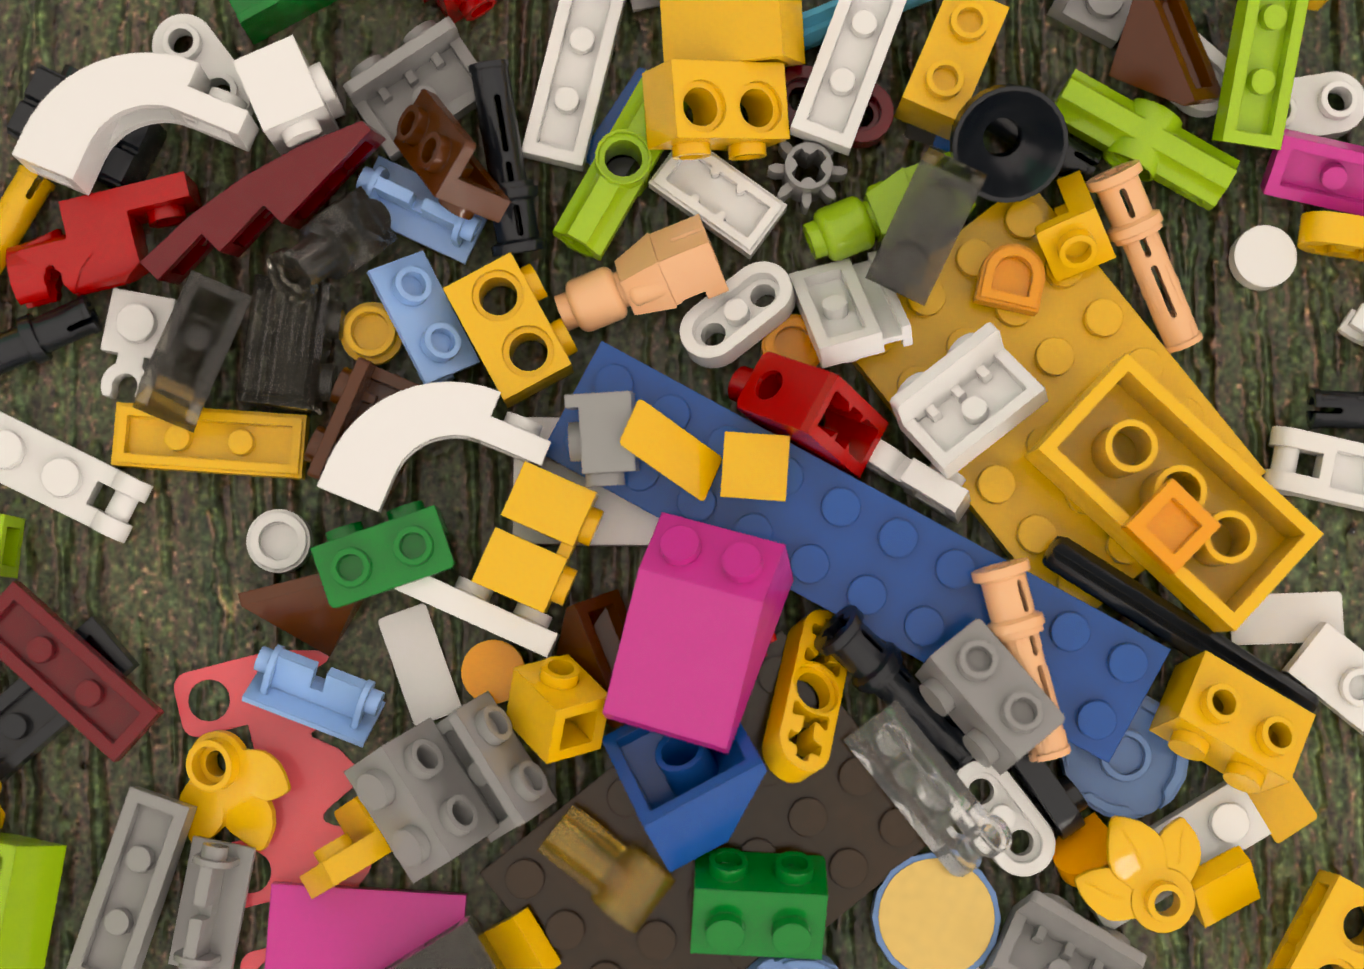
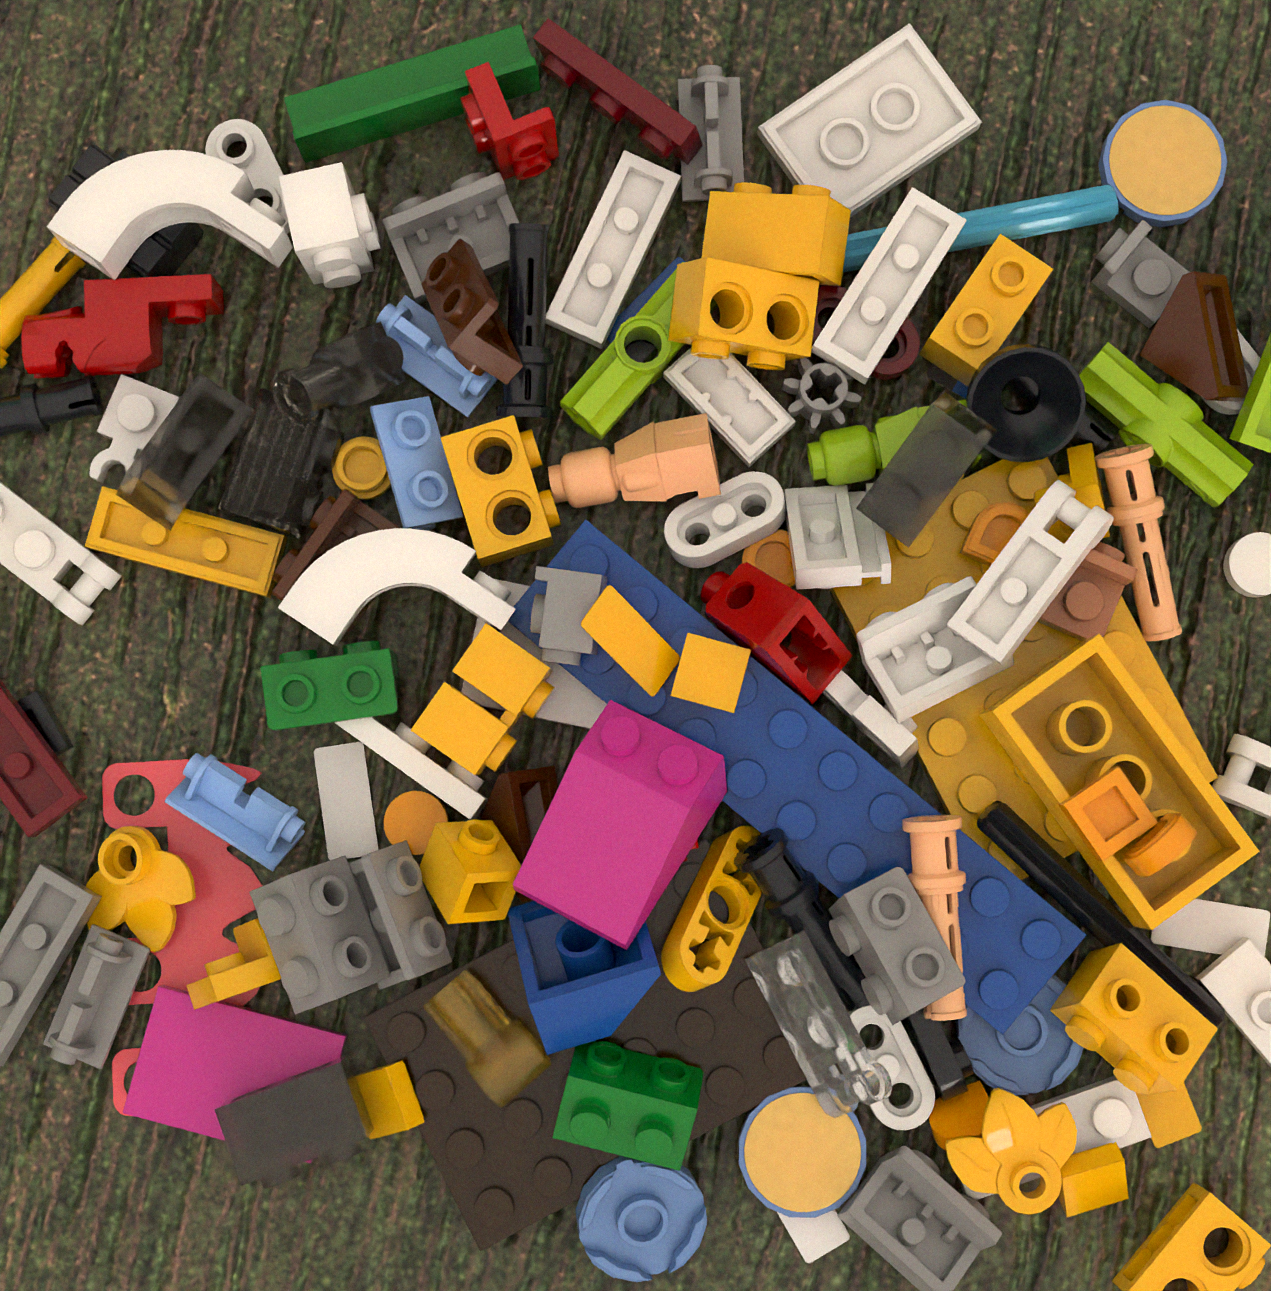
camera: 20 degrees right, 0 degrees up
dark red slope [140,121,386,285] -> none
reddish brown slope [238,573,365,657] -> none
white tile [246,509,314,574] -> none
none -> white plate [947,480,1114,666]
none -> nougat bracket [1037,542,1138,641]
none -> light orange tile [1122,813,1197,877]

